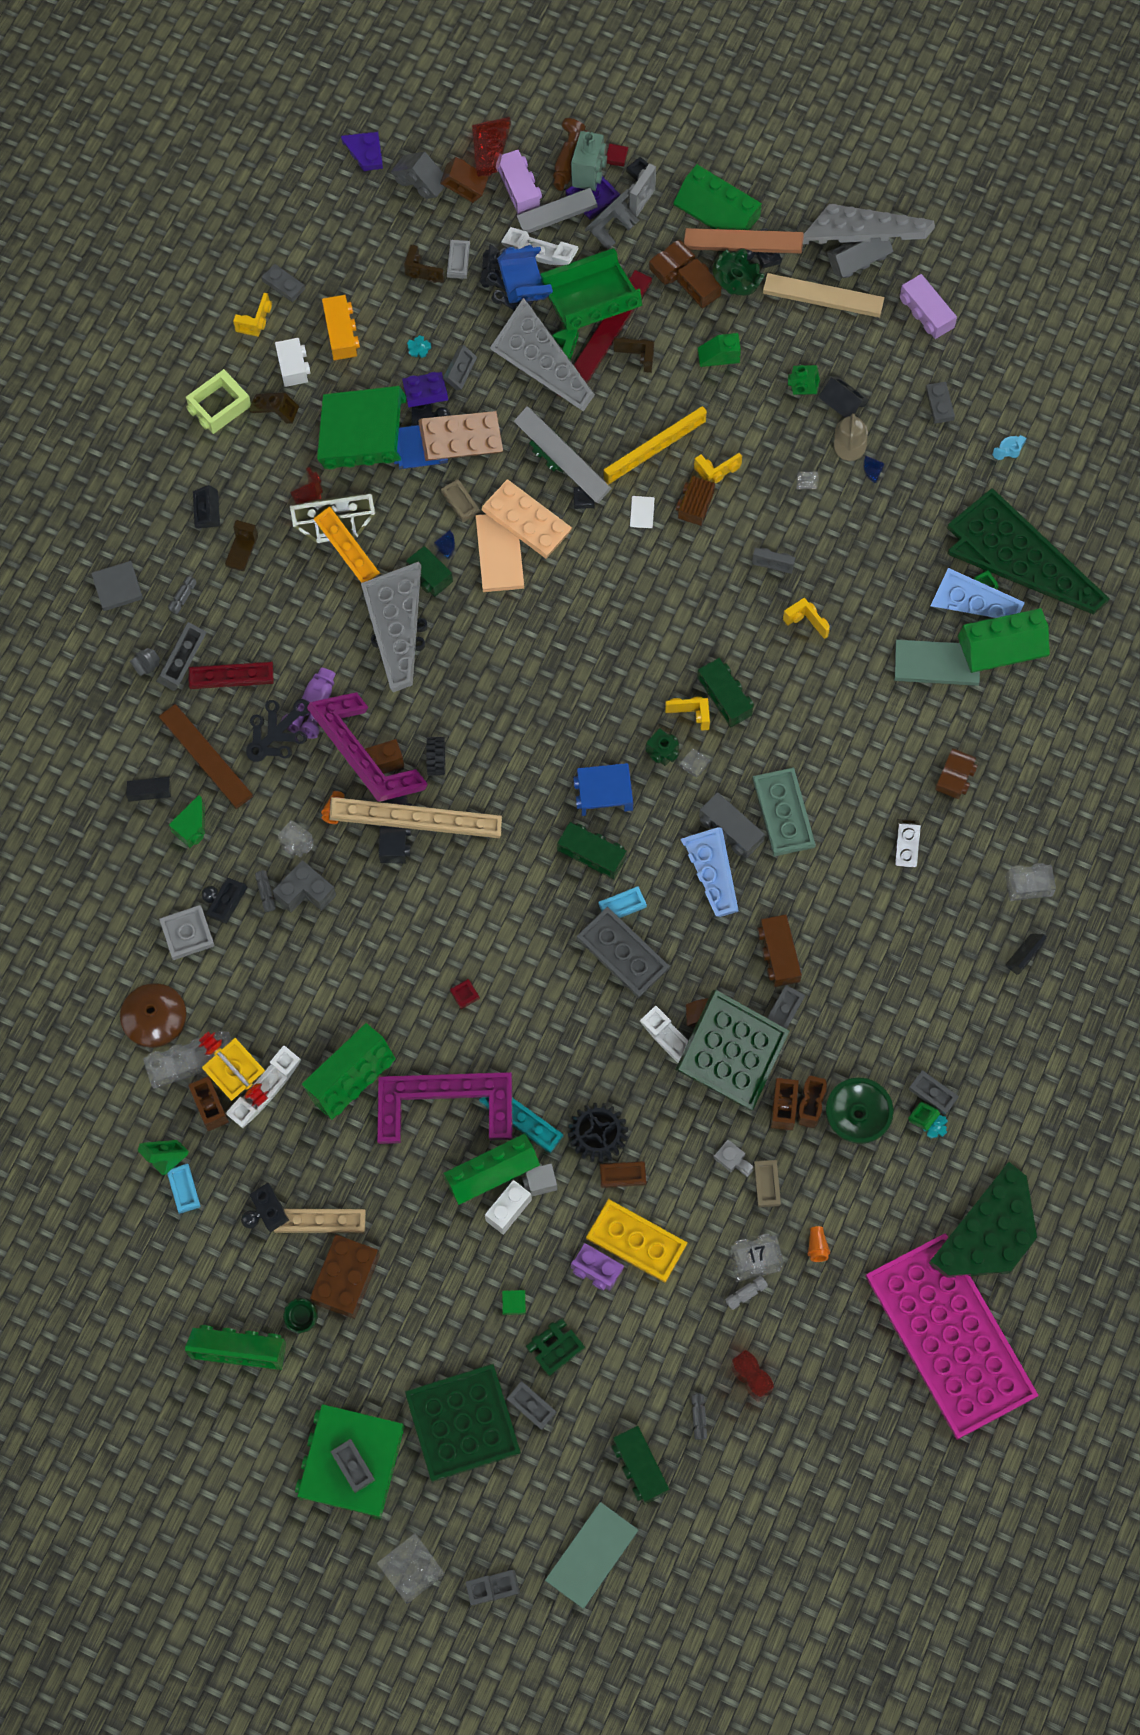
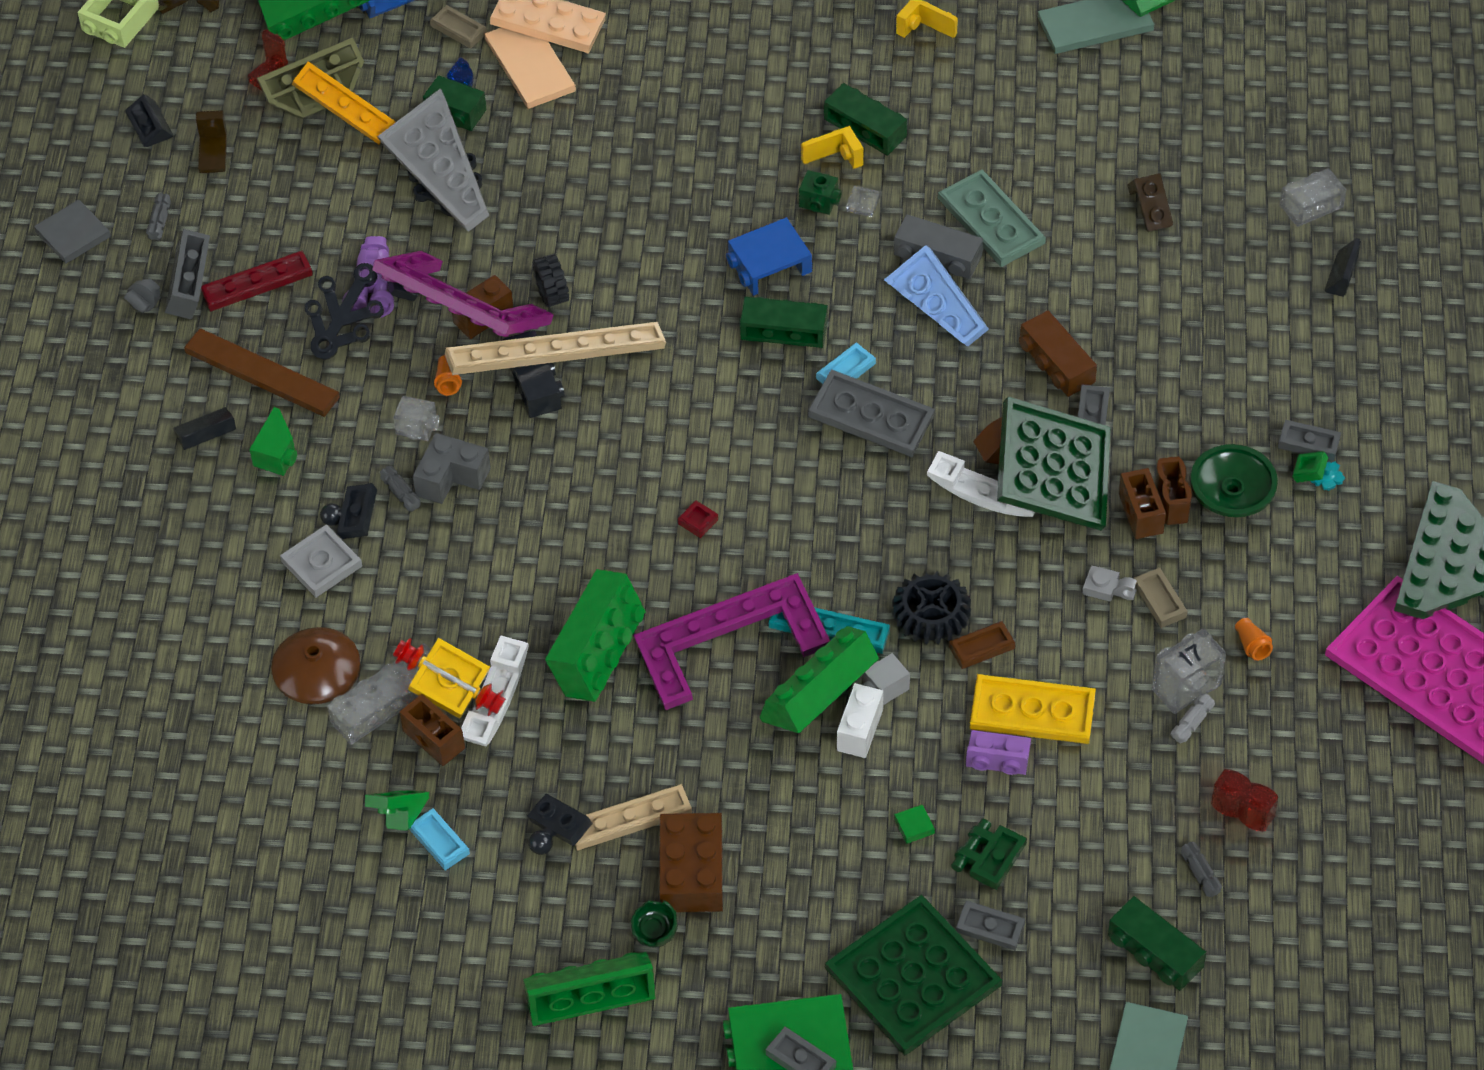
camera: 20 degrees left, 15 degrees down
reddish brown brick [935,748,978,799] -> none

